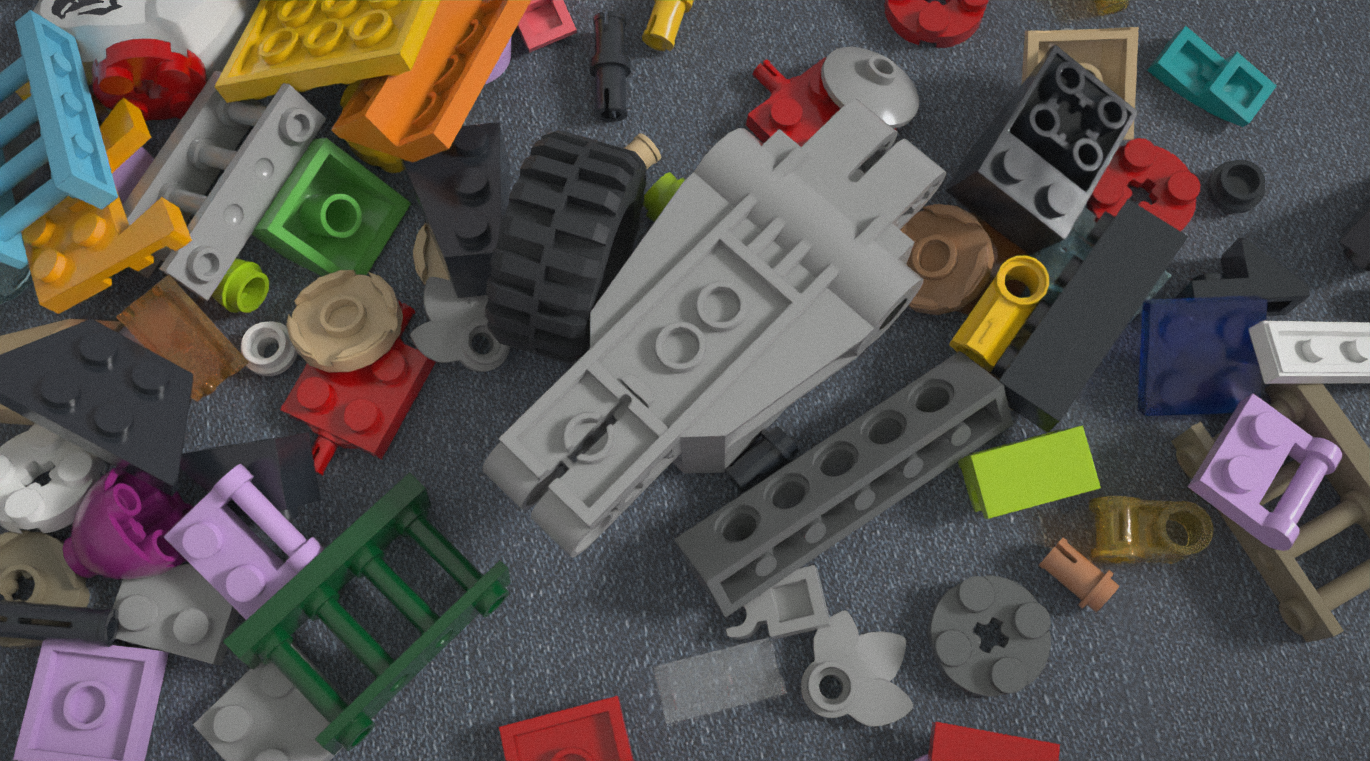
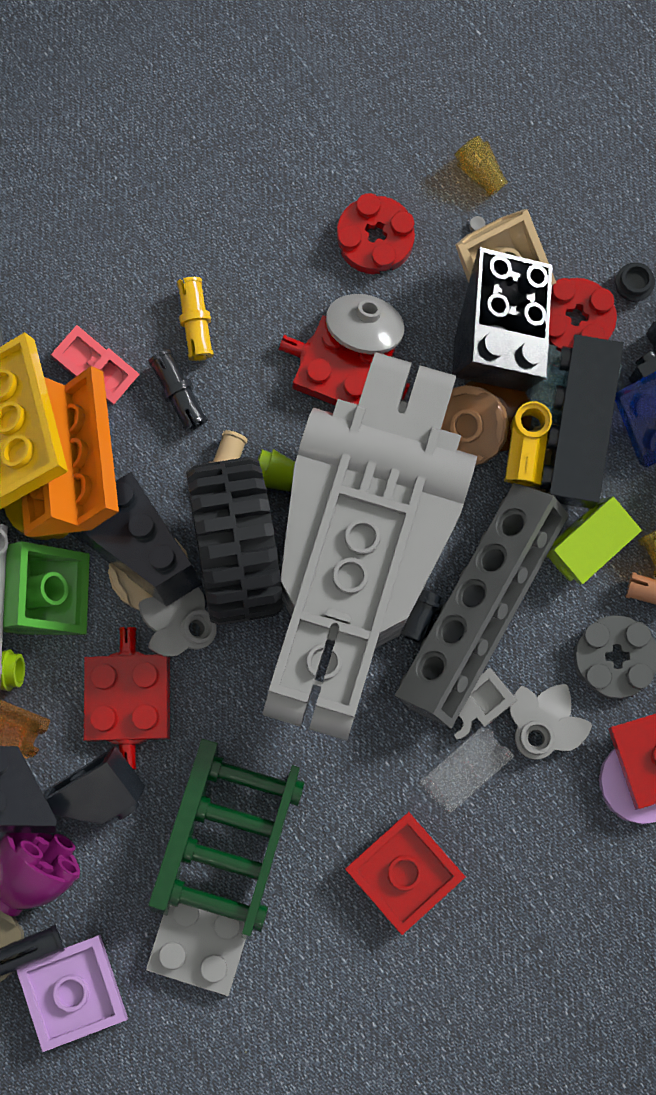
camera: 35 degrees left, 5 degrees up
light grey wing [112,563,239,666] -> none
lavender plate [164,464,324,620] -> none
white plate [241,321,297,376] -> none
tan tile [286,270,403,372] -> none
teal slope [1147,26,1276,127] -> none

